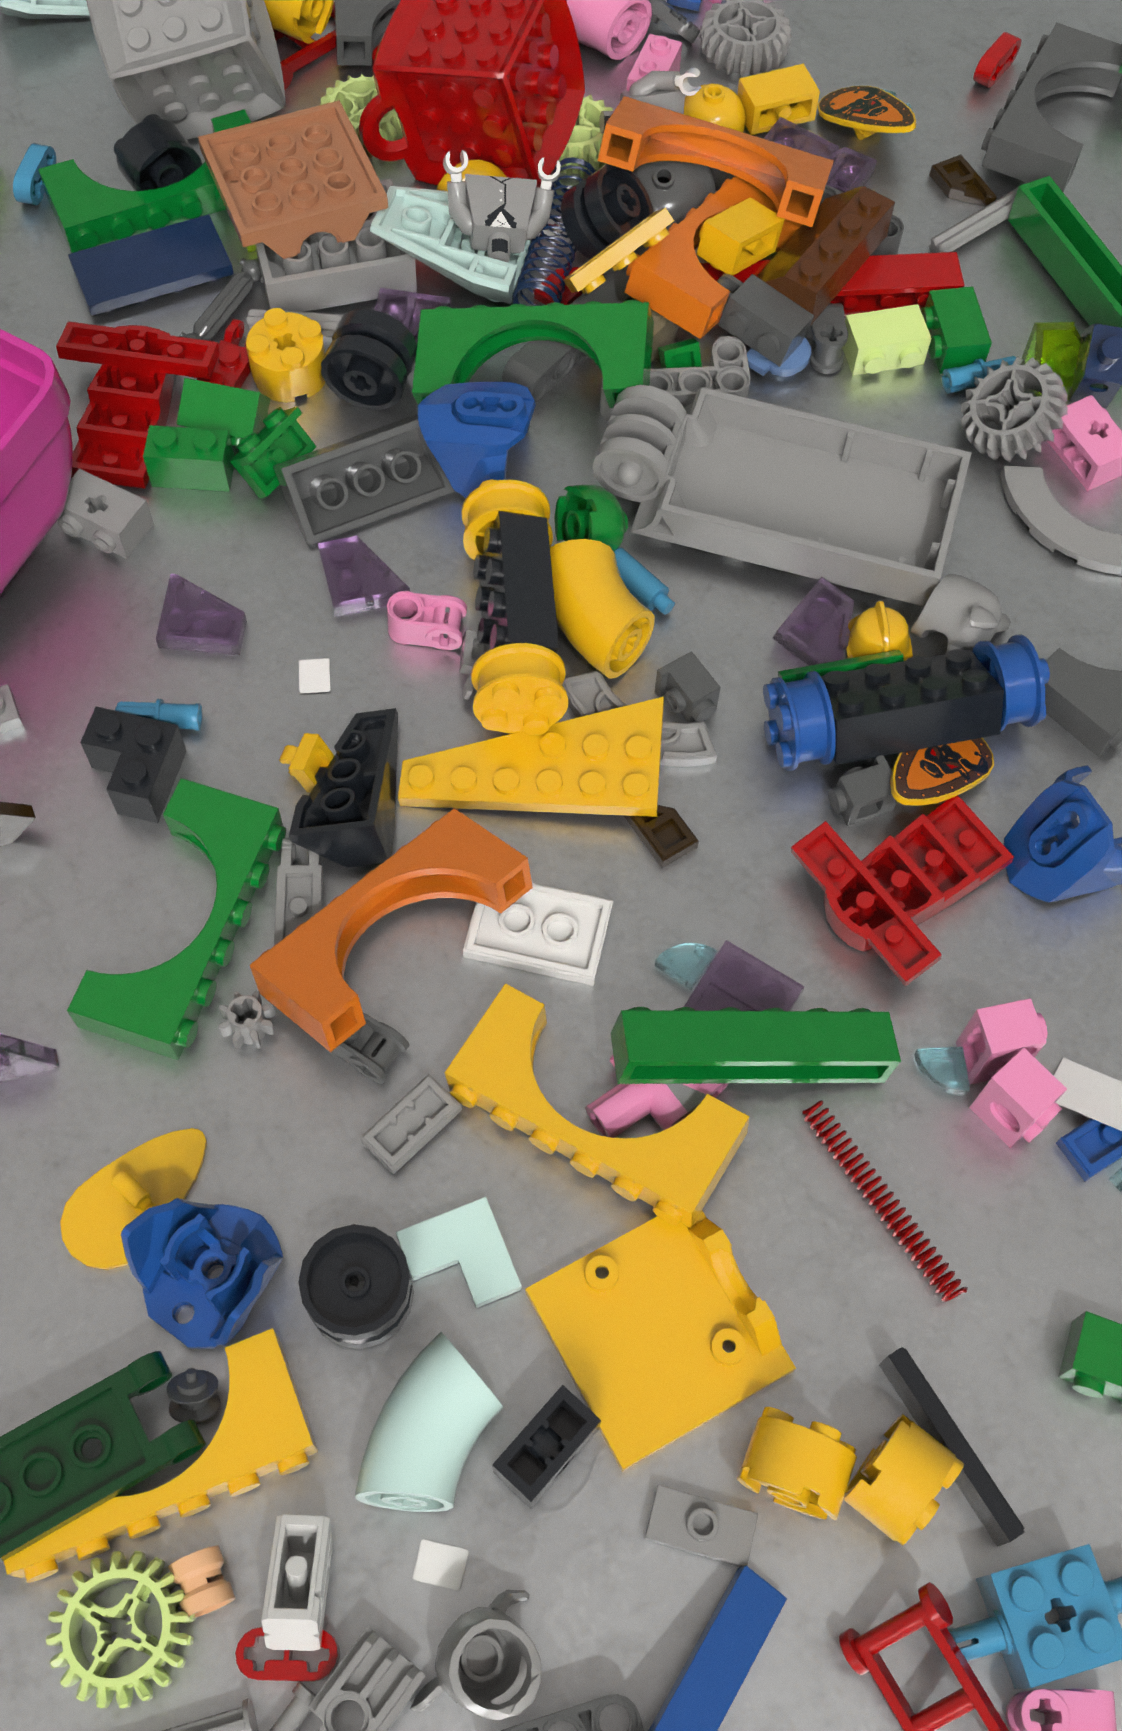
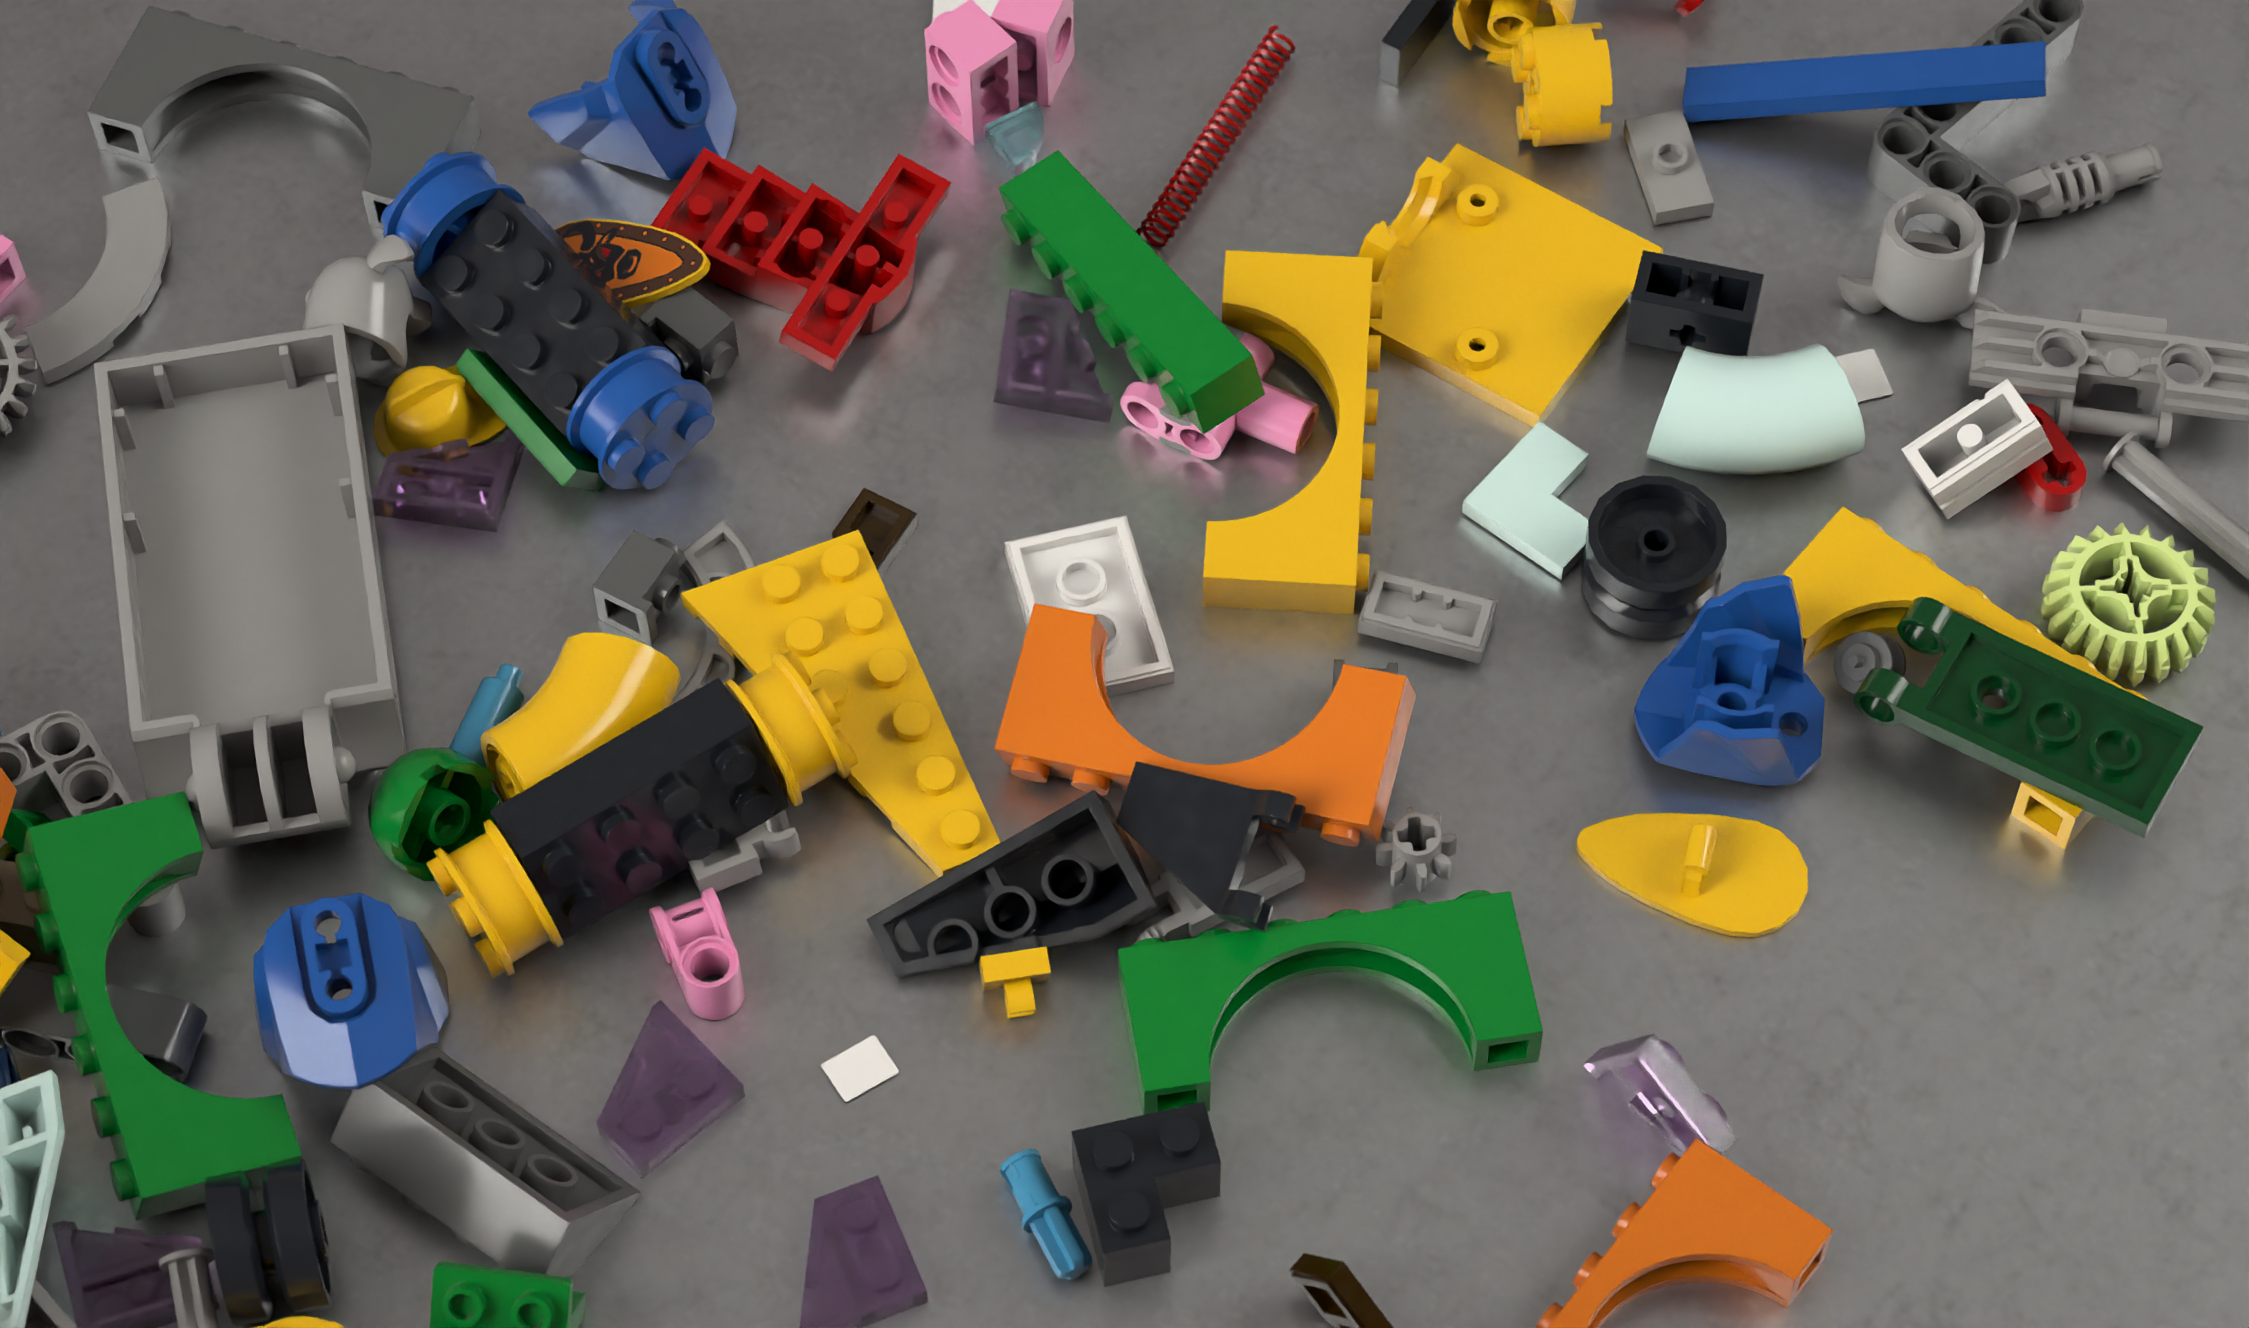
camera: 115 degrees left, 5 degrees down
light nougat wheel [168,1545,235,1618] -> none
clear light blue tile [654,943,718,990] -> none
none -> black flag [1116,761,1306,933]

